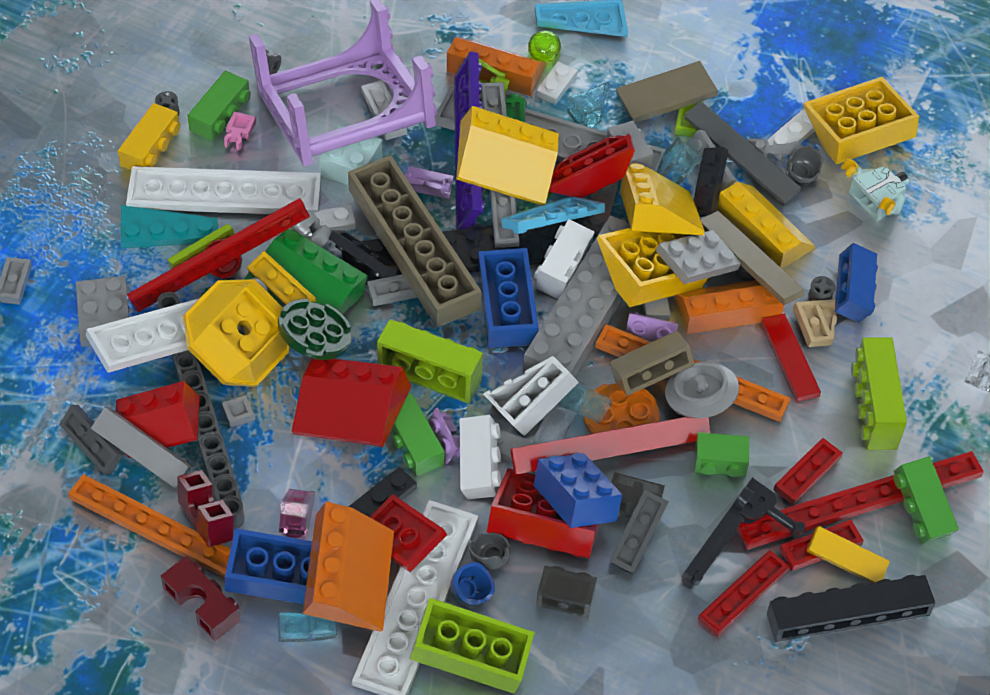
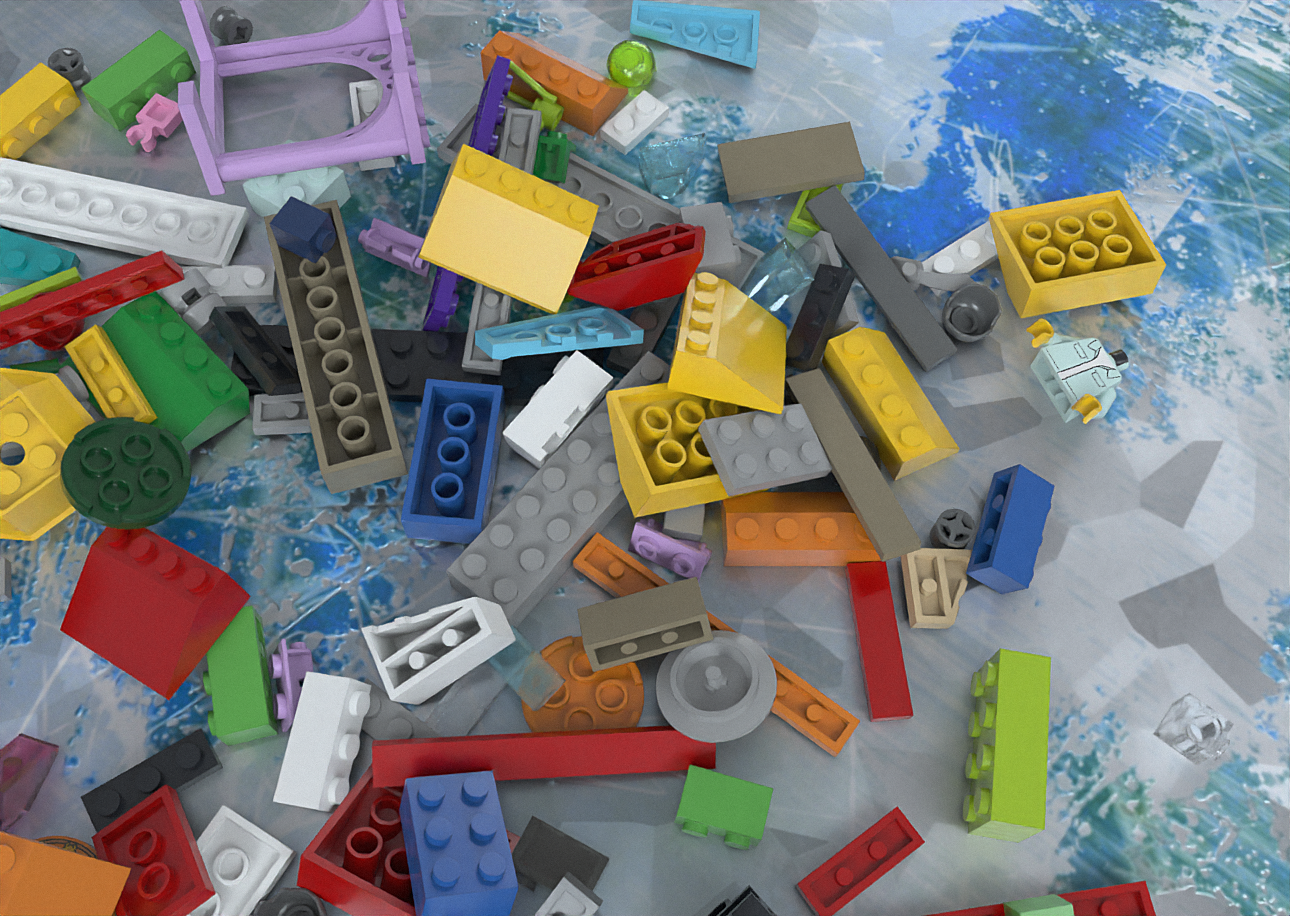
camera: 10 degrees right, 10 degrees up
lime brick [377,319,483,404] -> none
none -> dark blue brick [269,196,337,264]

